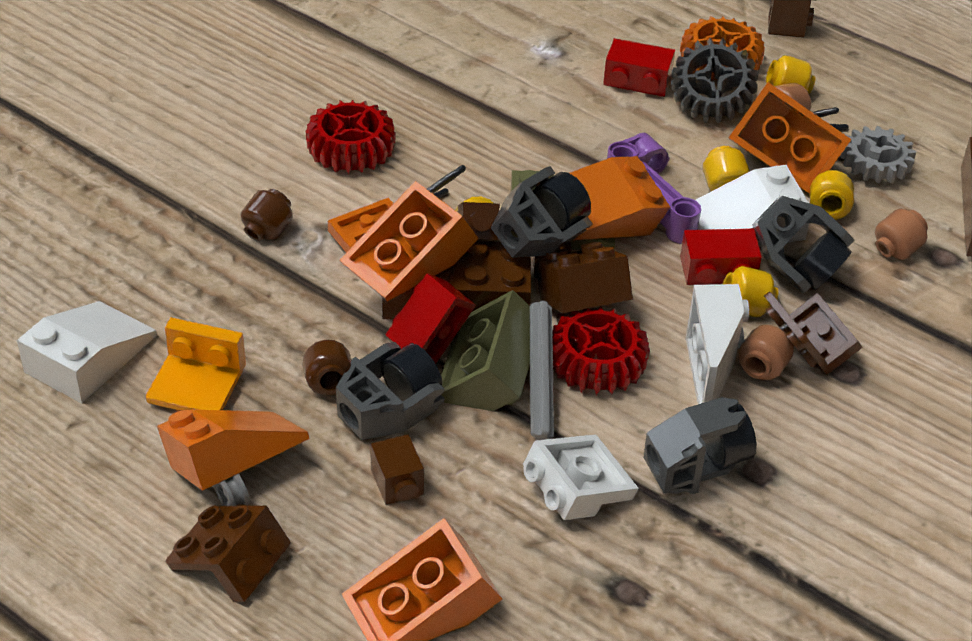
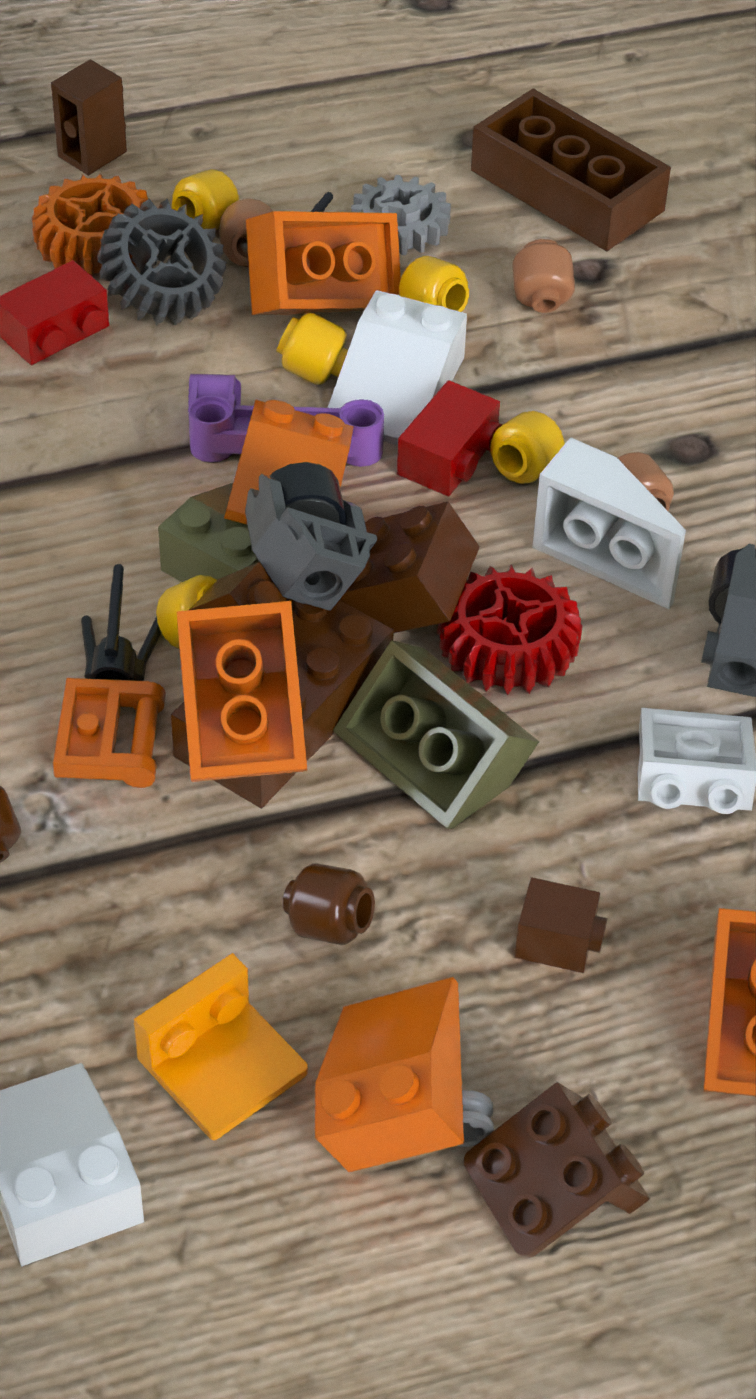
camera: 55 degrees left, 5 degrees up
dark grey piece [336,342,445,440] -> none
red brick [385,273,476,364] -> none
light grey axle [530,301,554,440] -> none
dark grey piece [752,195,855,293] -> none
bracket [764,291,863,375] -> none

